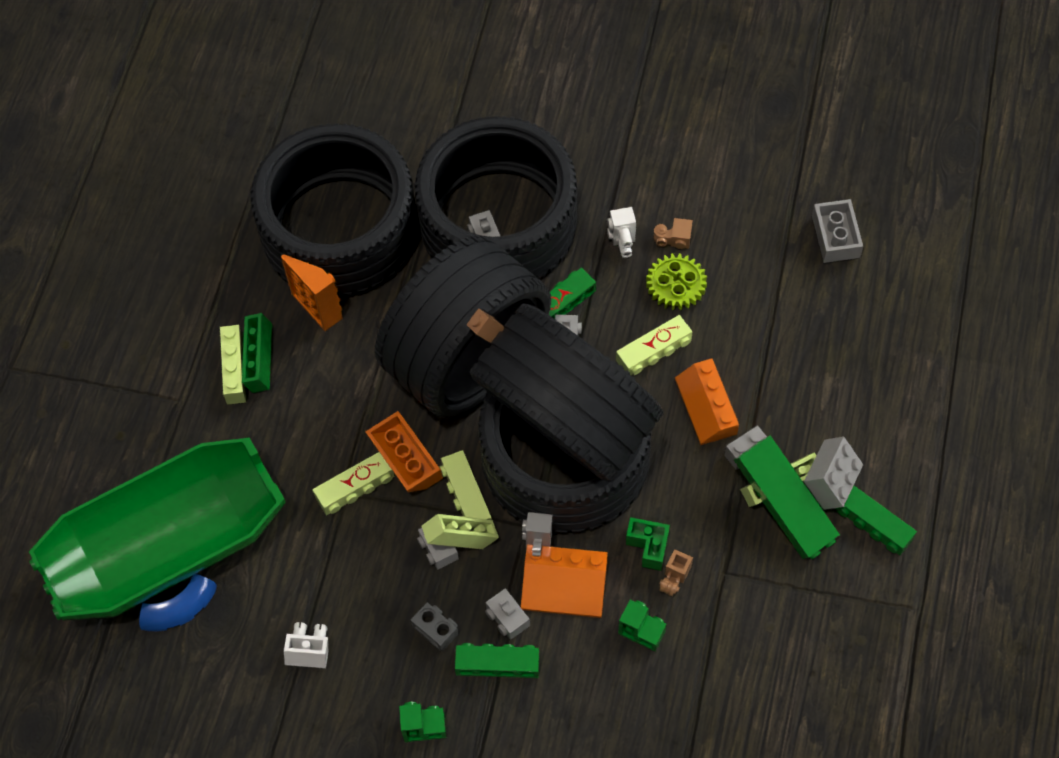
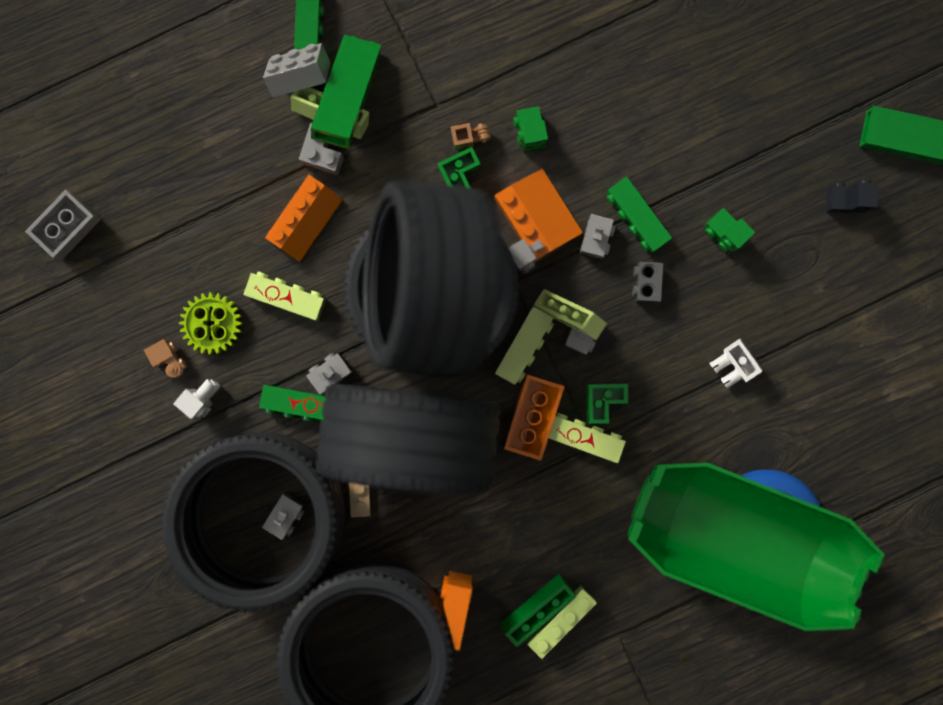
camera: 130 degrees left, 25 degrees up
medium nougat brick [467,308,504,343] -> none
none -> green brick [586,384,628,424]

